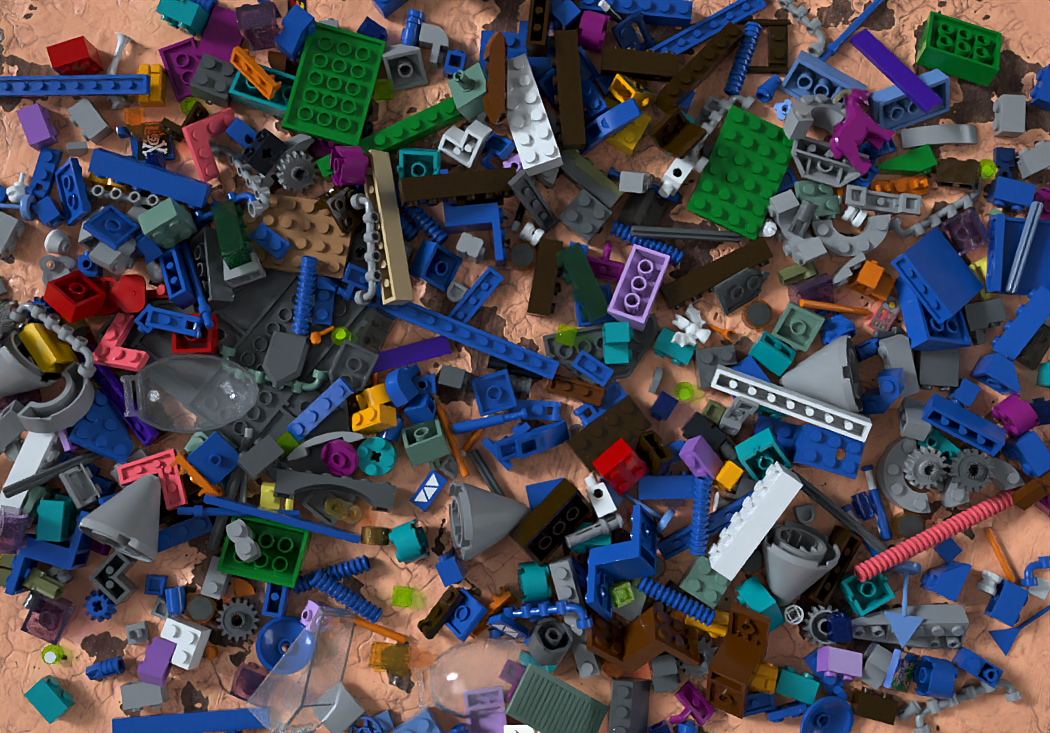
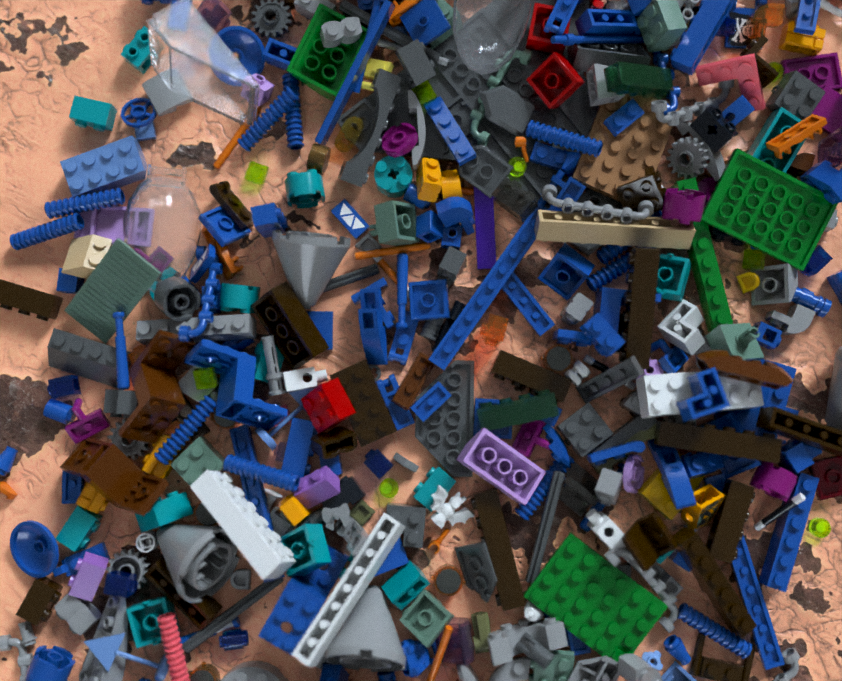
camera: 105 degrees right, 0 degrees up
orange tile [233,578,257,598] -> none
clear yellow brick [369,641,412,675] -> none
light grey tile [447,280,469,303] -> none
clear neon green plate [554,323,578,347] -> none
teal brick [602,322,633,365] -> none
dark blue plate [611,10,656,51] -> none
blue plate [764,700,807,723] -> none
blue piece [861,464,893,541] -> none
tile [883,648,919,693] -> none
none -> blue piece [112,312,130,390]
none -> light grey piece [322,503,351,530]
none -> clear orange brick [479,314,509,347]
none -> red brick [526,52,585,109]
none -> blue slope [543,423,570,465]
none -> blue brick [579,312,625,357]
none -> blue plate [586,440,645,465]
none -> lavender tile [623,454,645,494]
none -> blue brick [676,367,730,422]
none -> yellow tile [736,272,760,294]

